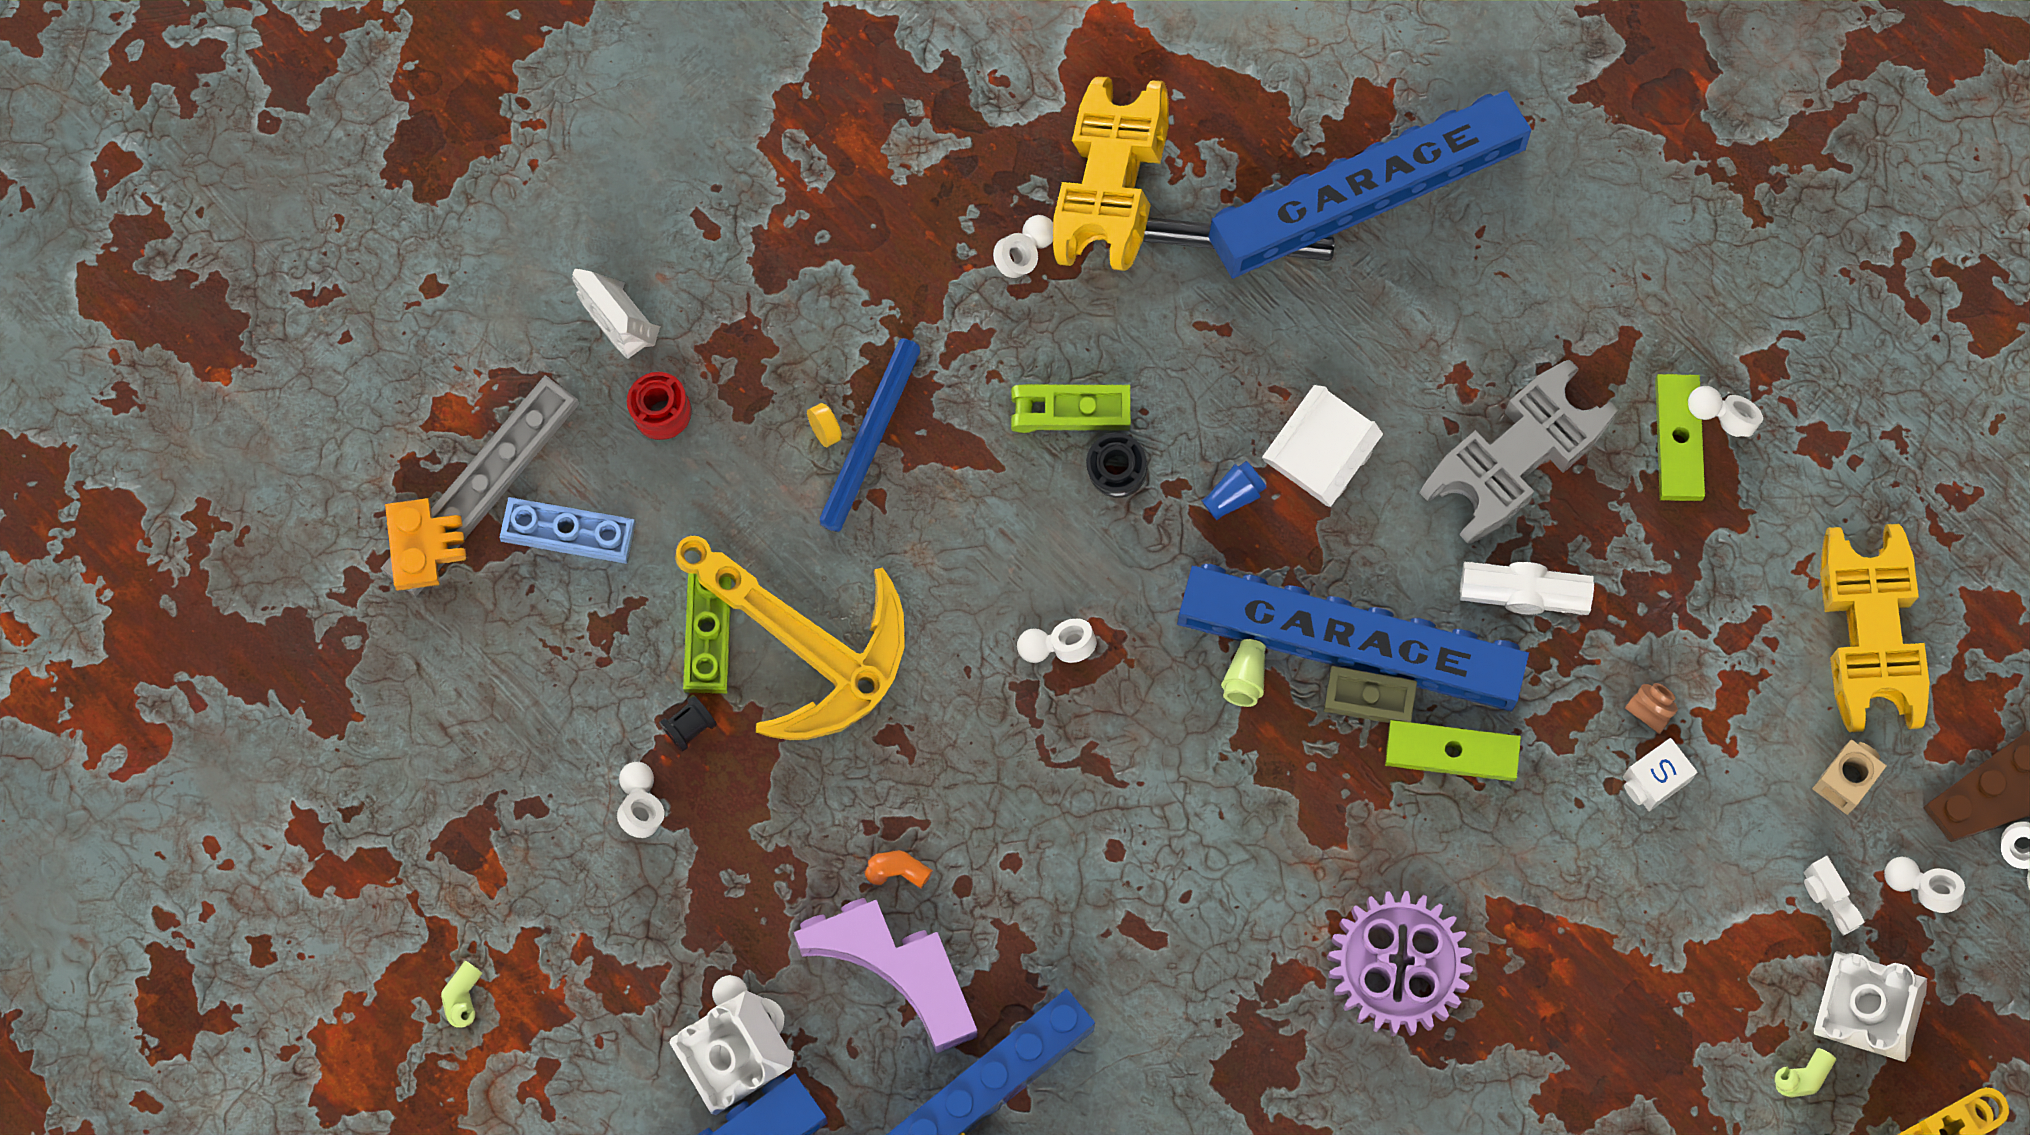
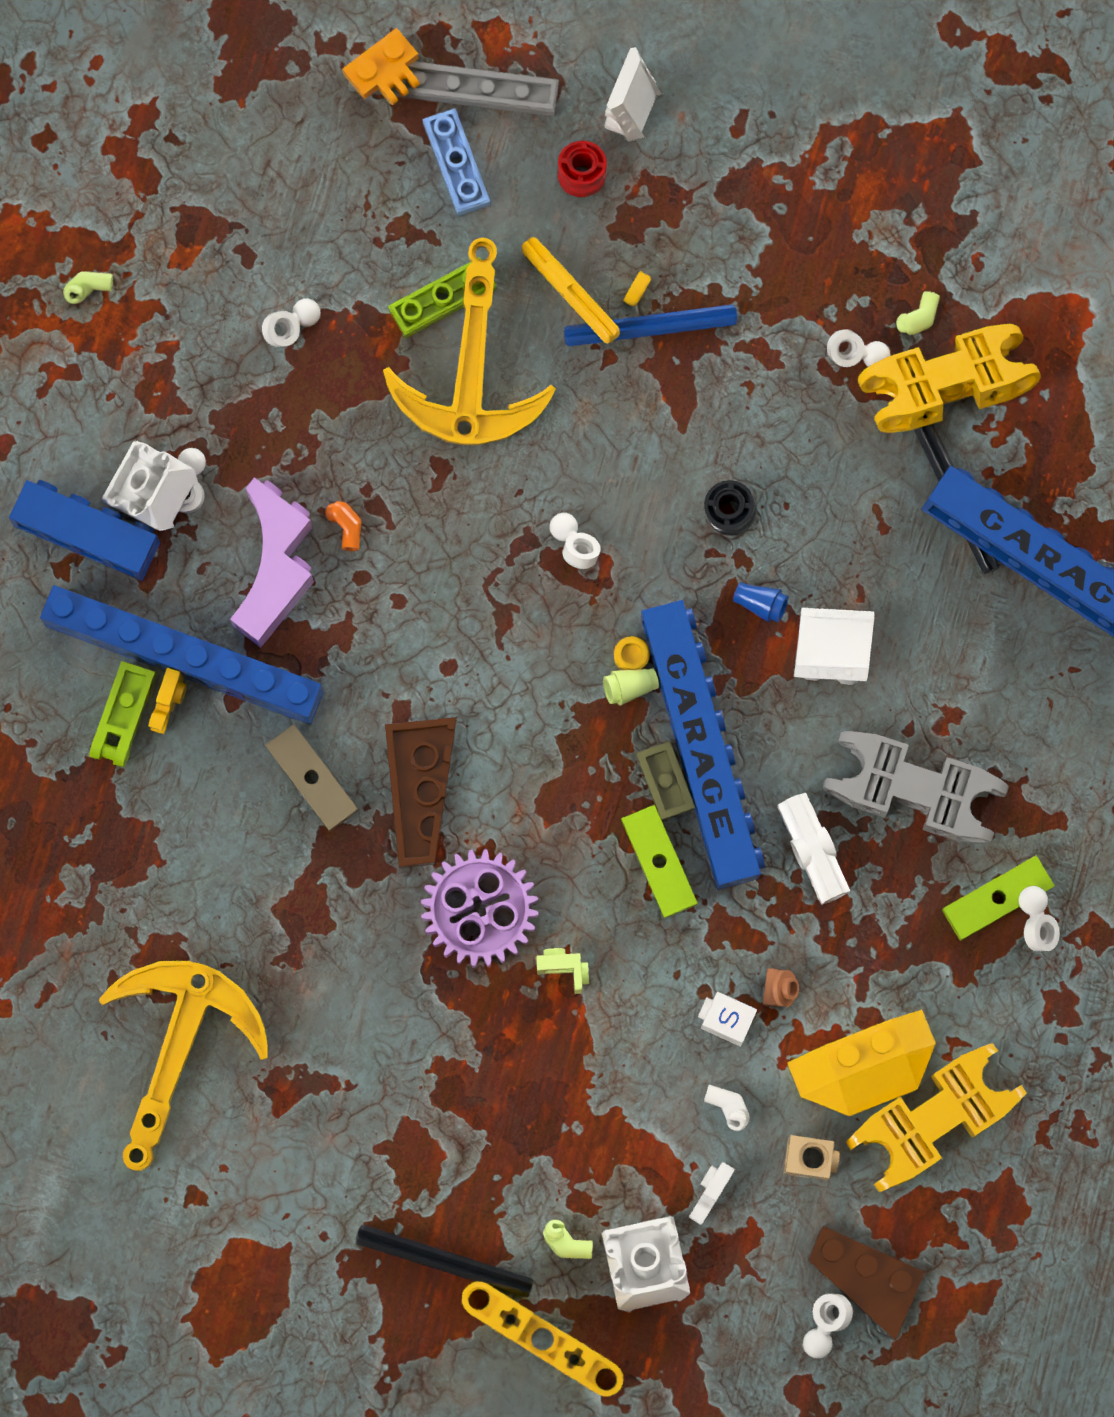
camera: 60 degrees right, 5 degrees up
black bush [659,695,717,752] -> none
lime plate [1011,384,1131,433] -> none
white plate [1884,857,1965,913] -> none
none -> dark tan tile [265,724,359,832]
none -> reddish brown wing [385,717,457,868]
none -> yellow axle [521,237,620,344]
none -> yellowish green bracket [536,948,589,994]
none -> yellow tile [614,636,650,670]
none -> white arm [704,1085,750,1131]
none -> yellow wedge [787,1010,936,1117]
none -> yellowish green arm [896,292,940,335]

